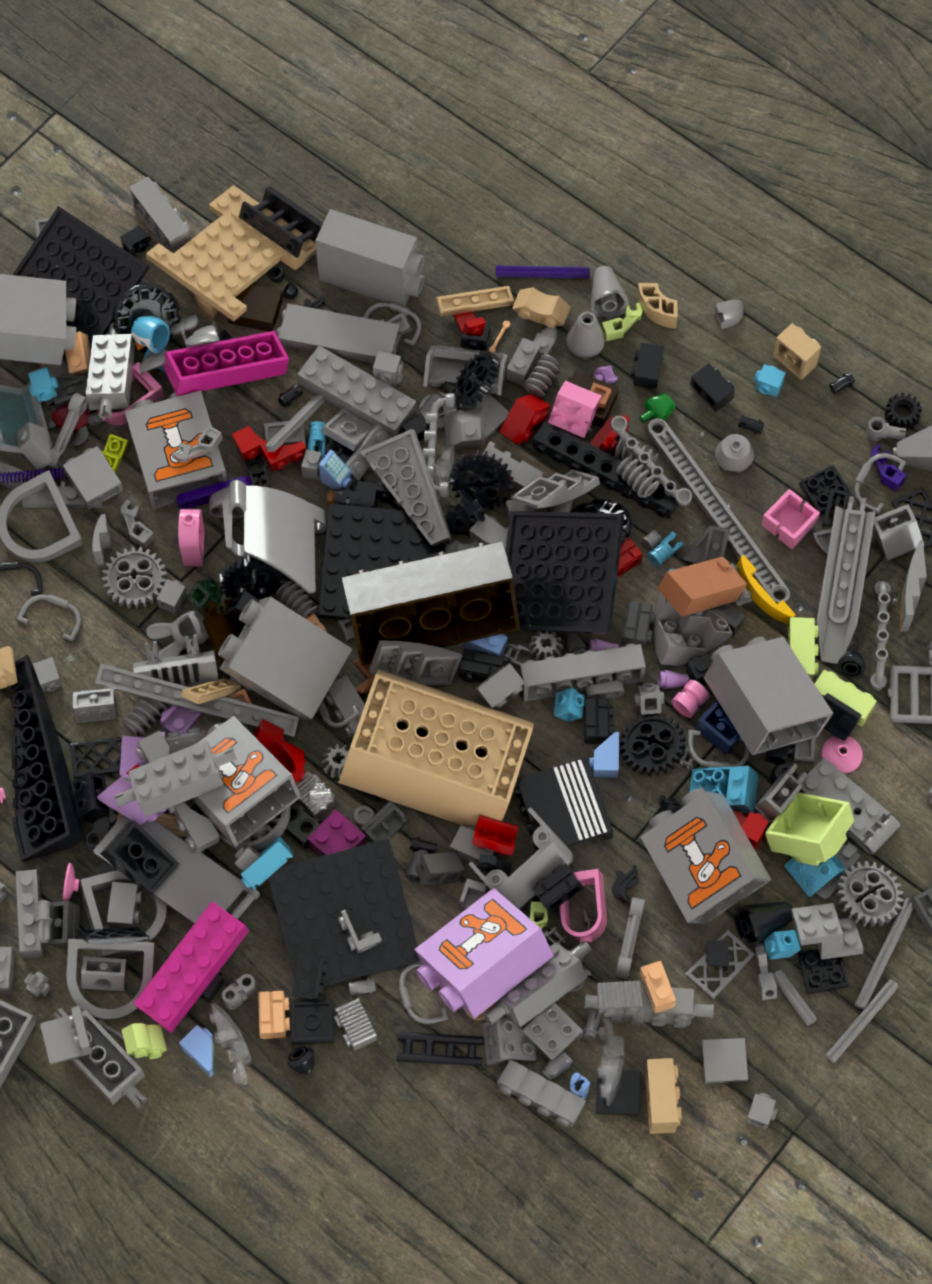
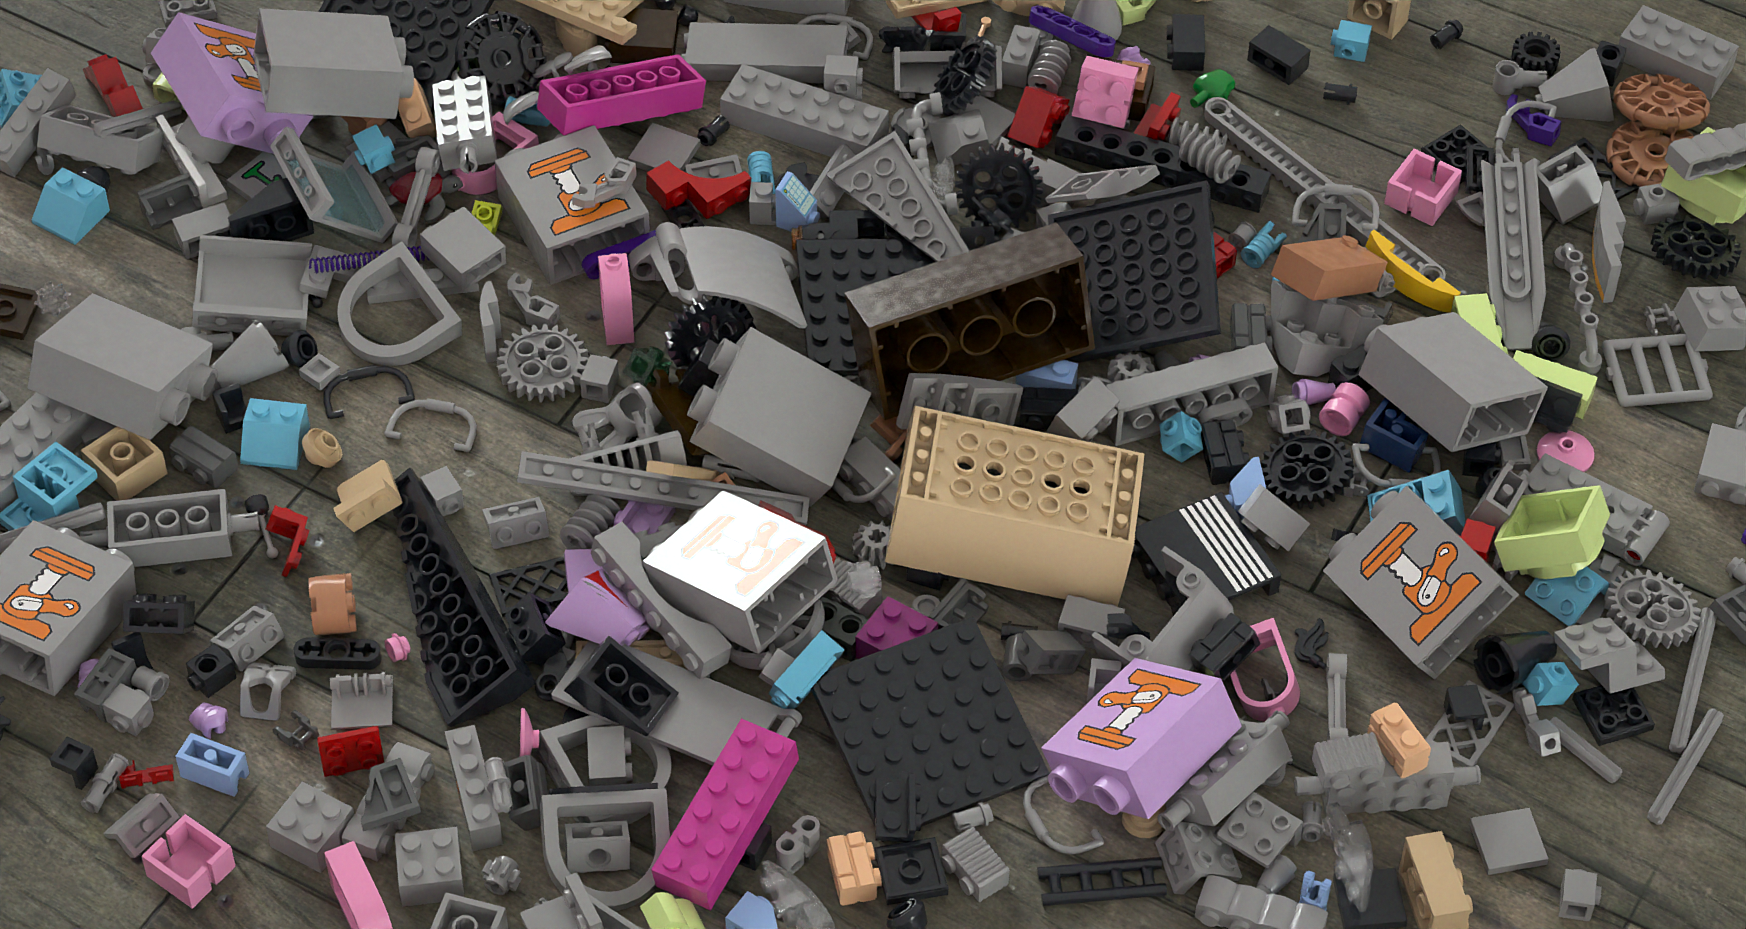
camera: 10 degrees left, 15 degrees down
light grey slope [17,422,52,470] -> none
light grey brick [114,740,237,817] -> none
medium azure piece [131,316,170,354] -> none
light grey axle [265,394,325,453] -> none
light grey tile [322,408,374,451] -> none
light grey bracket [339,910,382,954] -> none
red bracket [472,815,519,856] -> none
light grey bar [611,416,692,506] -> none
light grey cone [715,434,754,473] -> none
none -> light grey tile [628,123,701,171]
none -> black hinge [879,25,934,53]
none -> dark purple beam [1029,5,1116,57]
none -> light grey brick [1238,484,1310,551]
none -> light grey piece [1292,184,1380,230]

